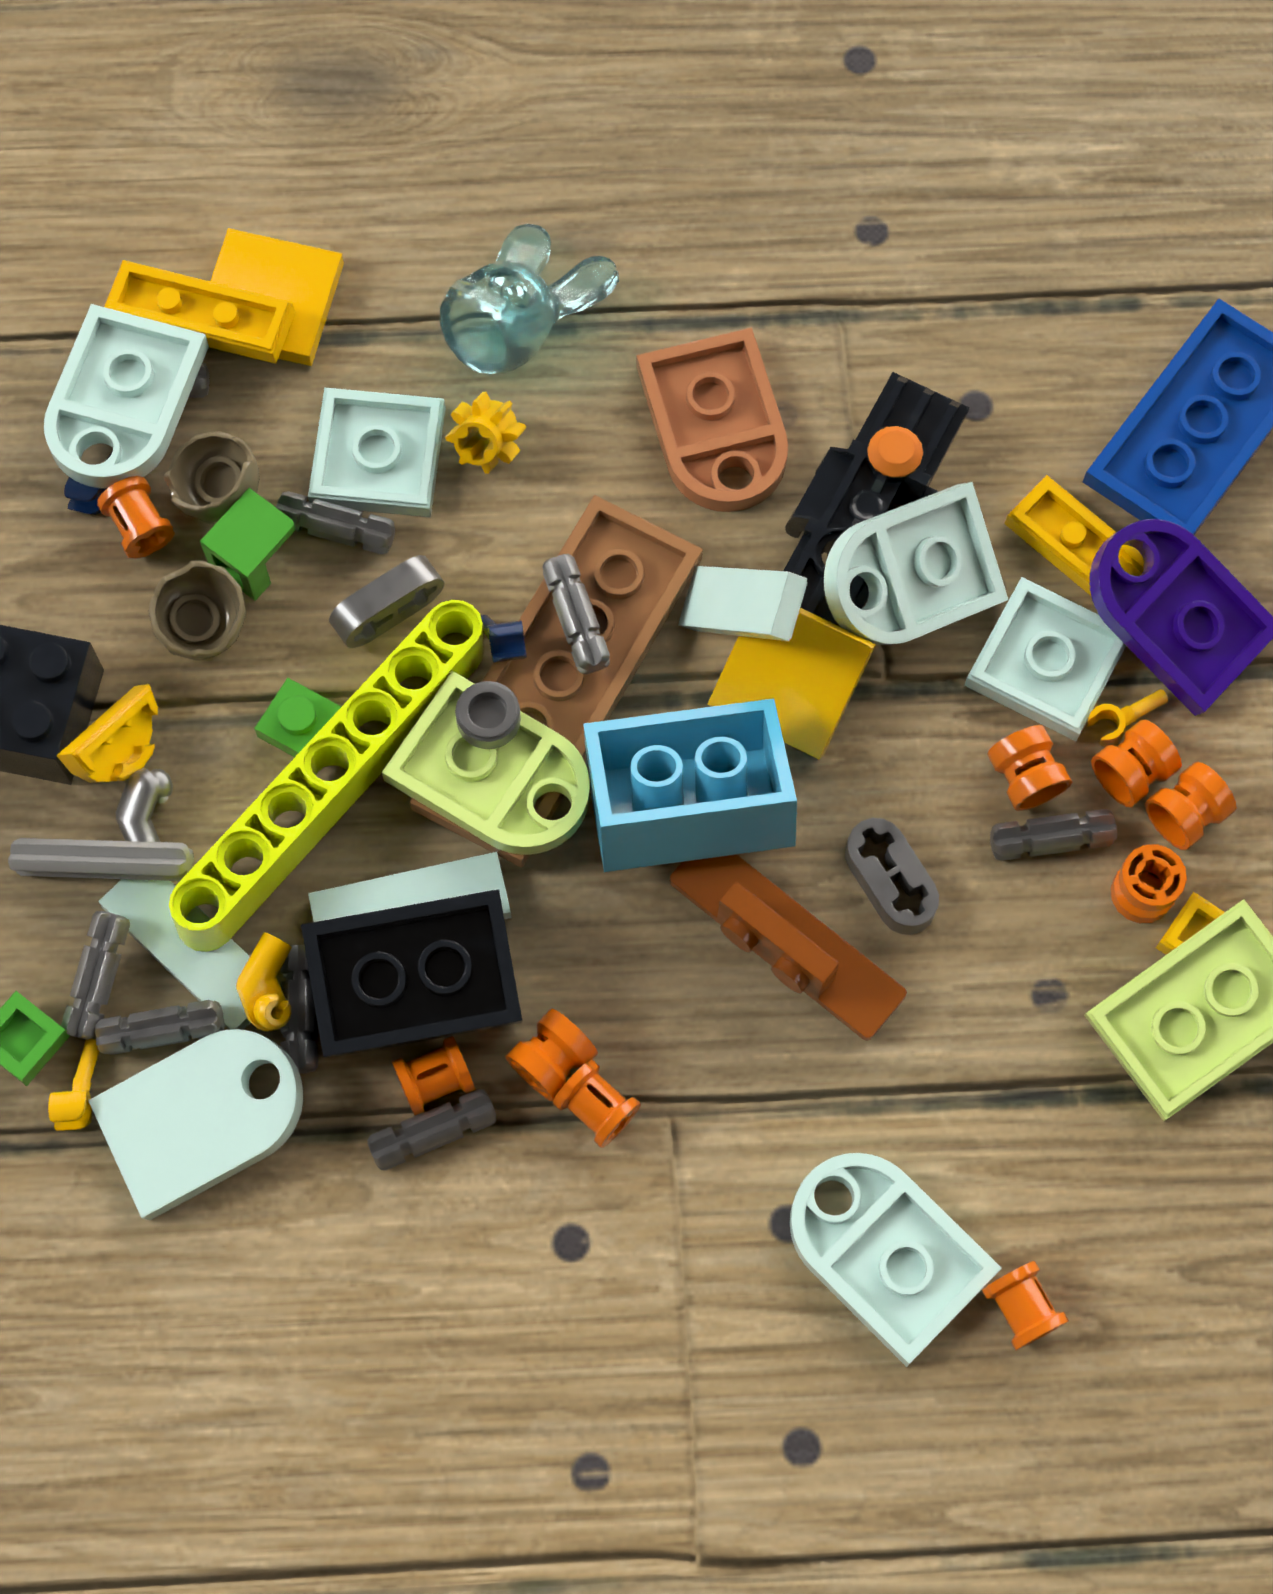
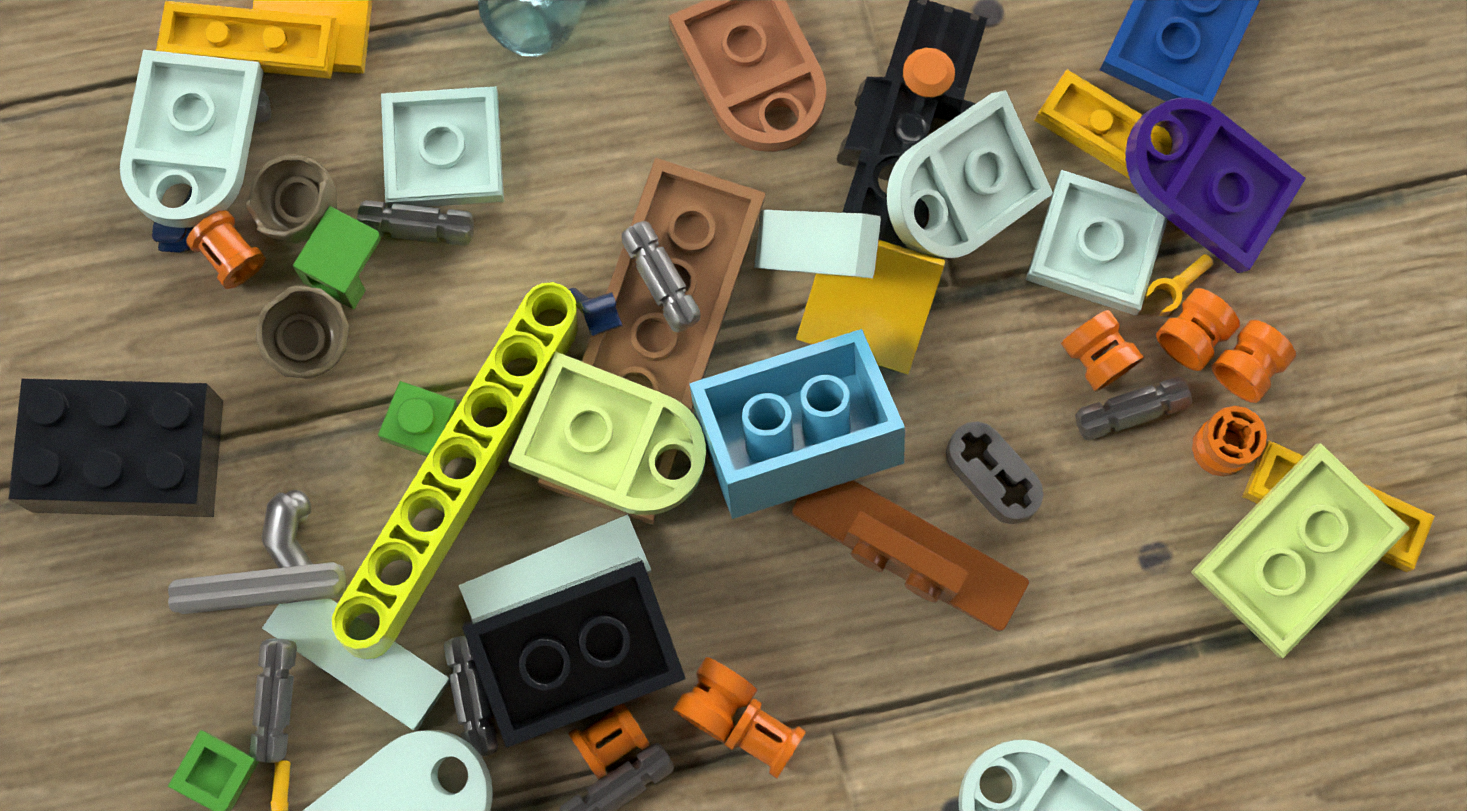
camera: 15 degrees left, 5 degrees up
yellow tile [56,684,158,783] -> none
flat silver axle [95,1000,225,1055] -> none
yellow arm [236,932,292,1031] -> none
flat silver beam [329,555,445,648] -> none
yellow gear [445,392,526,474] -> none
flat silver tile [455,681,521,749] -> none

